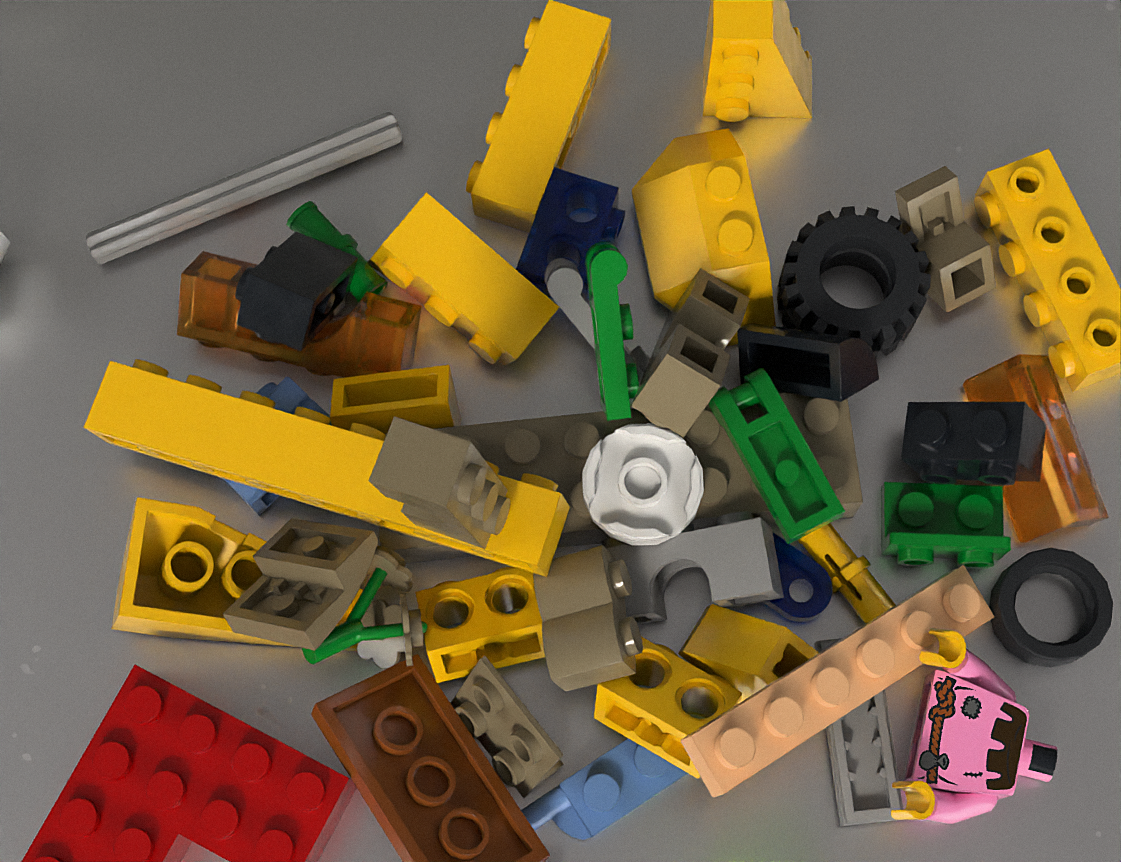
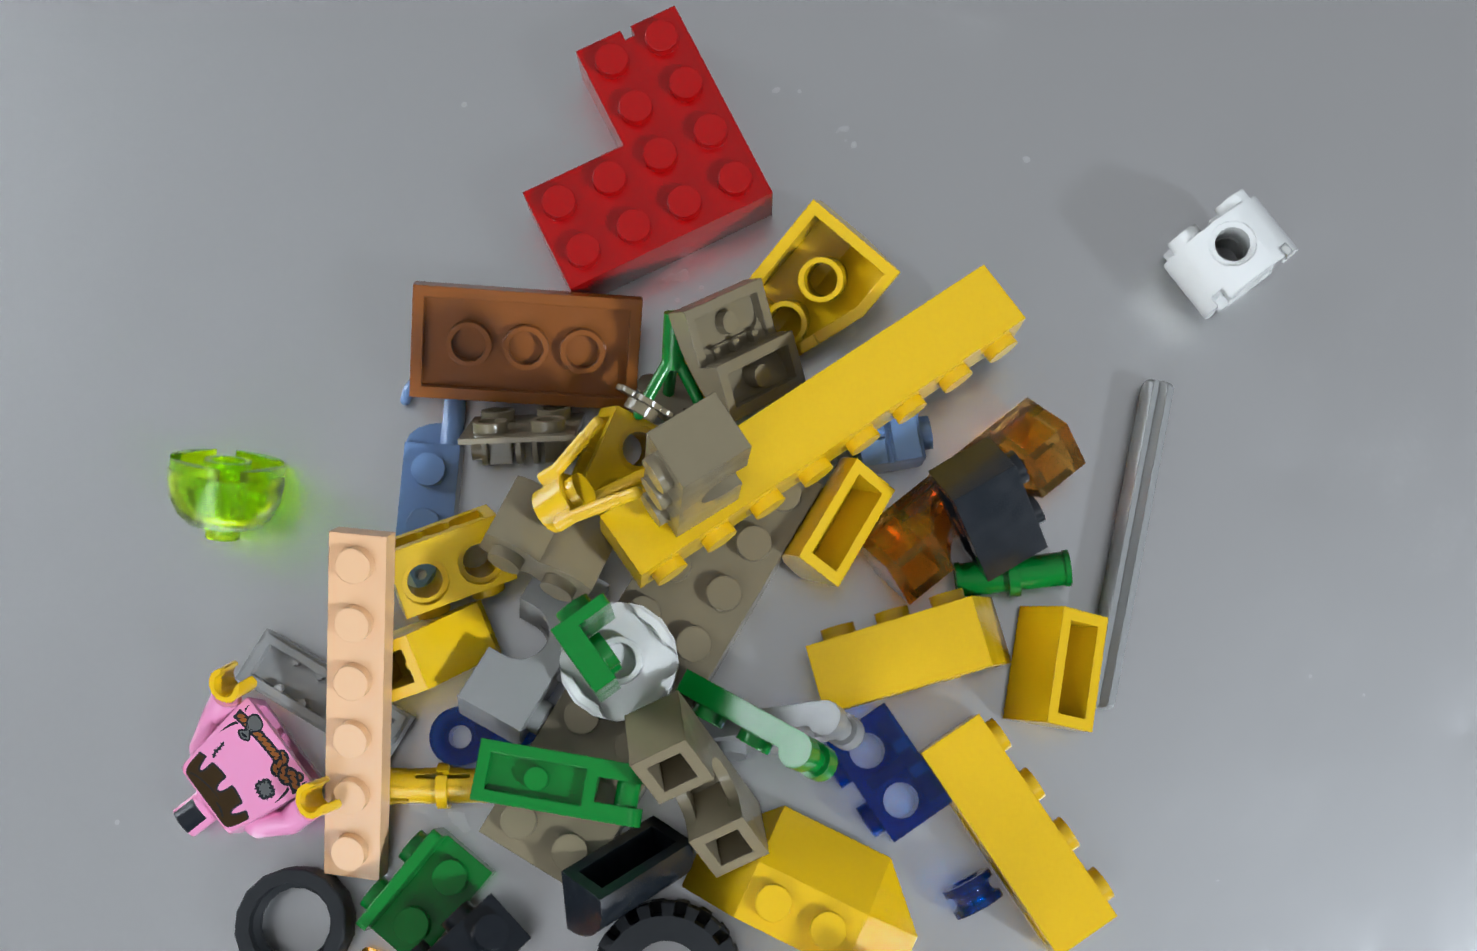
camera: 125 degrees right, 5 degrees up
none -> yellow plant [531,416,645,533]
none -> green bracket [551,593,623,702]
none -> clear blue bush [942,867,1003,920]
none -> yellow brick [1003,606,1108,732]

